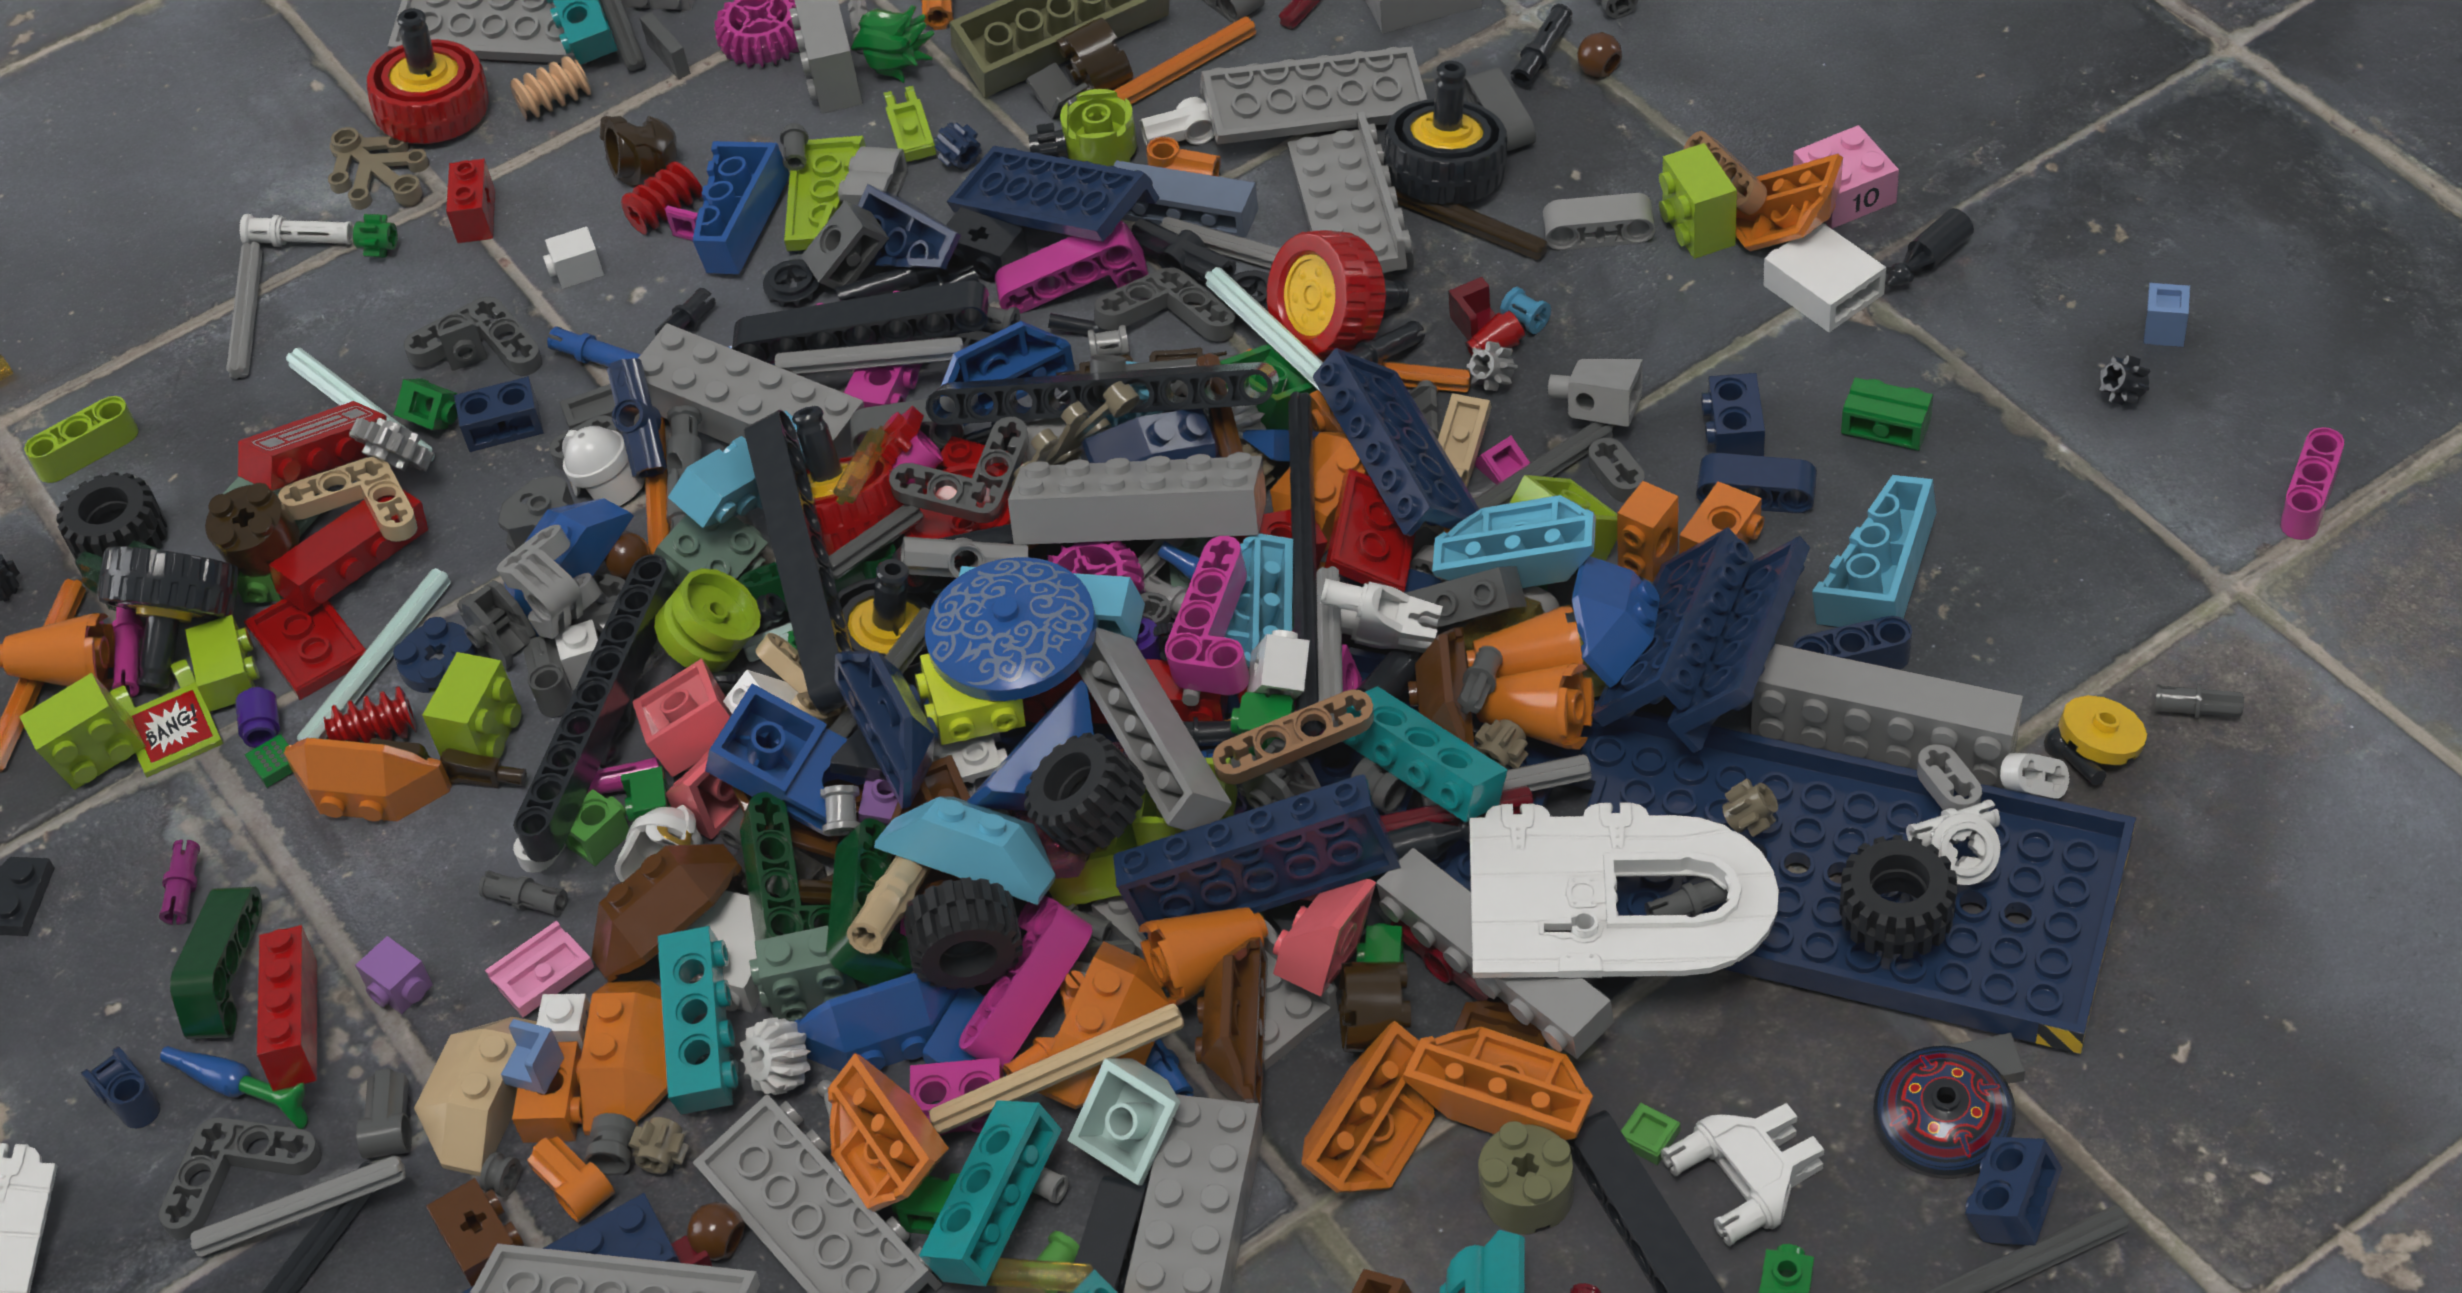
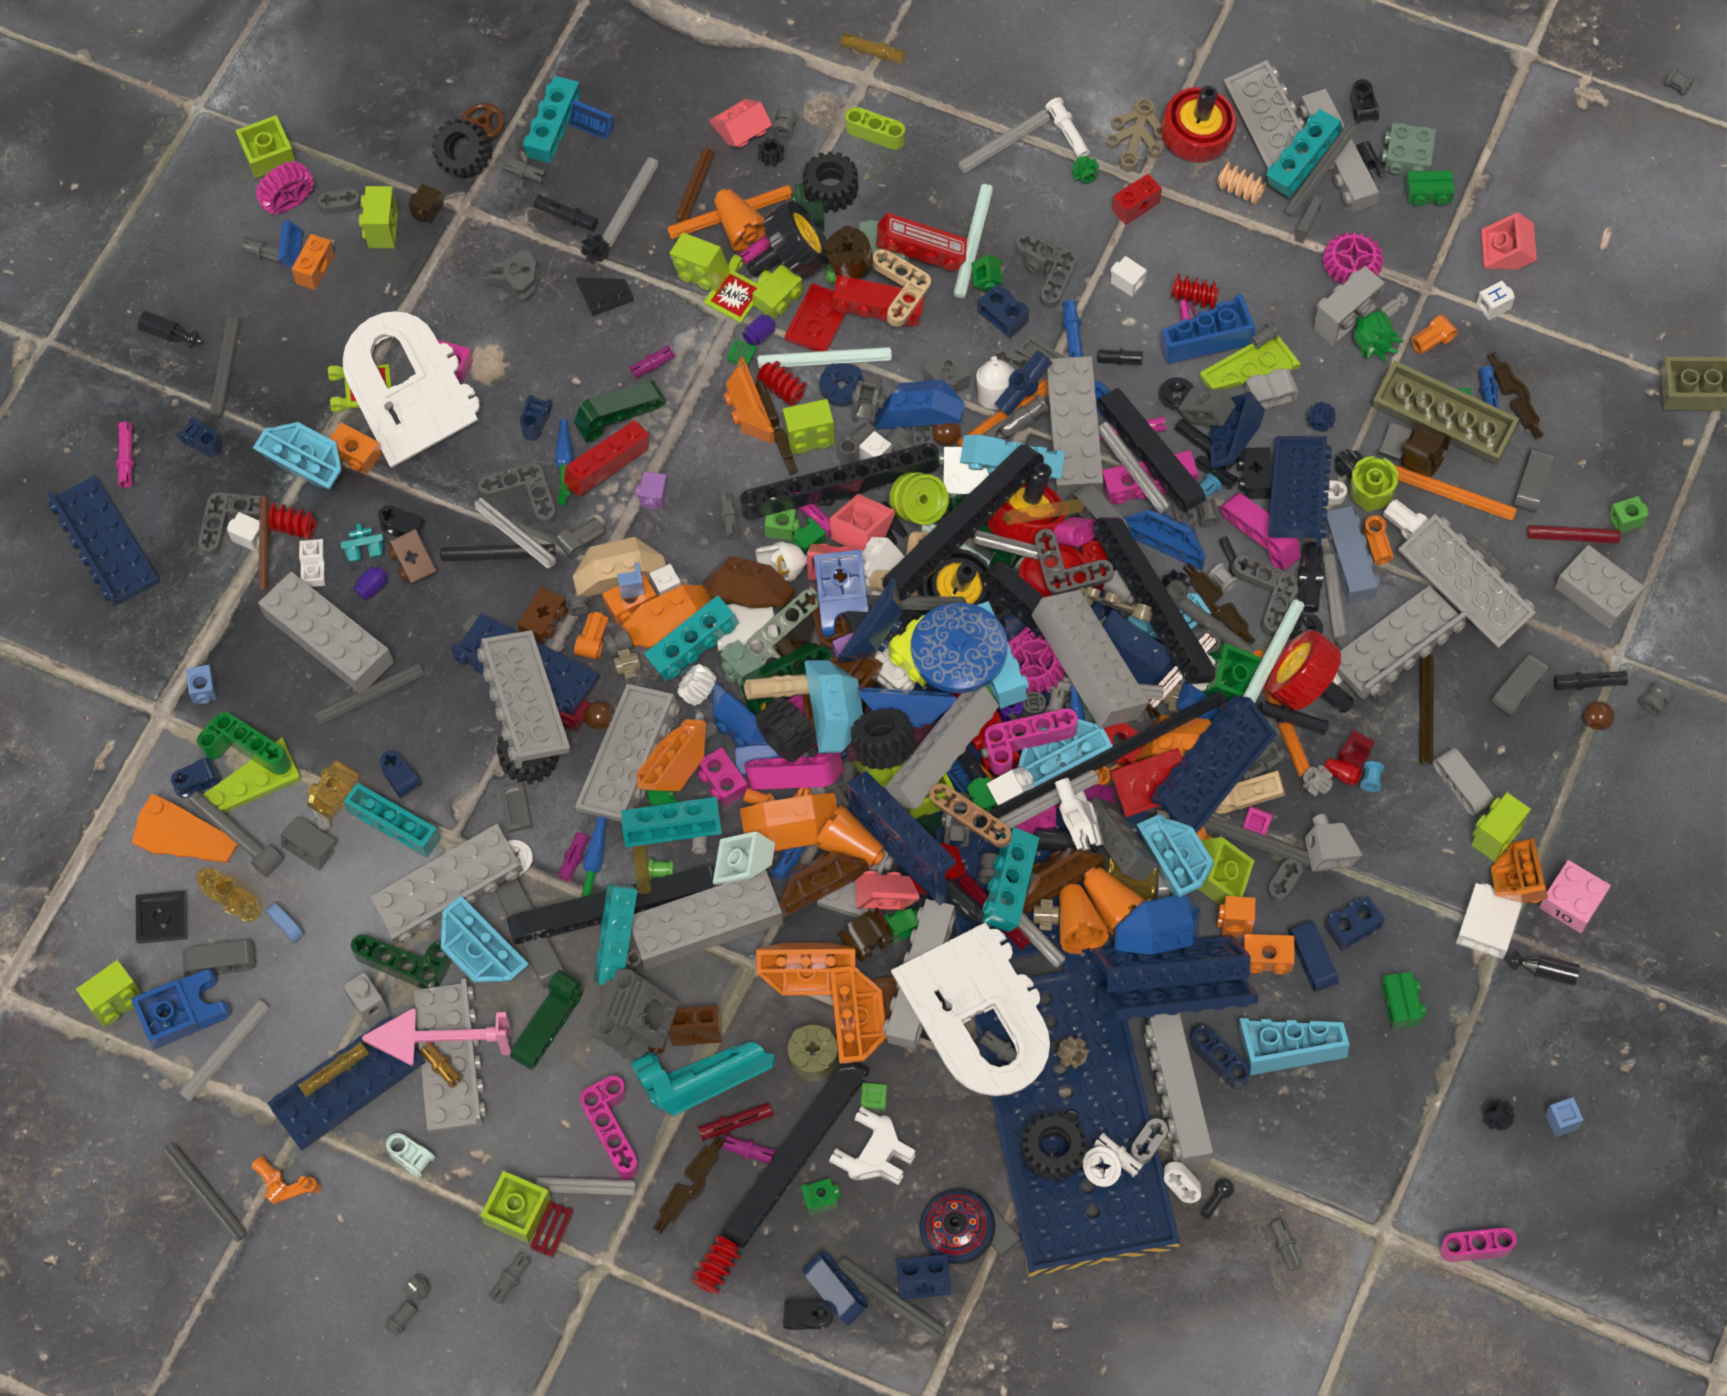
camera: 55 degrees right, 15 degrees up
light grey gear [349,418,434,472] -> none
bright pink plate [485,921,595,1017] -> none
light grey piece [497,525,601,639] -> none
dark brown helmet [600,116,677,187] -> none
light grey bush [820,785,860,836] -> none
red plate [880,405,924,465] -> none
lime hinge [884,85,937,162] -> none
light grey piece [900,537,1028,578] -> none
tan axle [929,1004,1184,1134] -> none
black wheel [1383,60,1508,204] -> none
dark grey axle [1457,646,1503,714] -> none
medium nougat beam [1683,131,1767,215] -> none
yellow plate [2058,695,2147,765] -> none

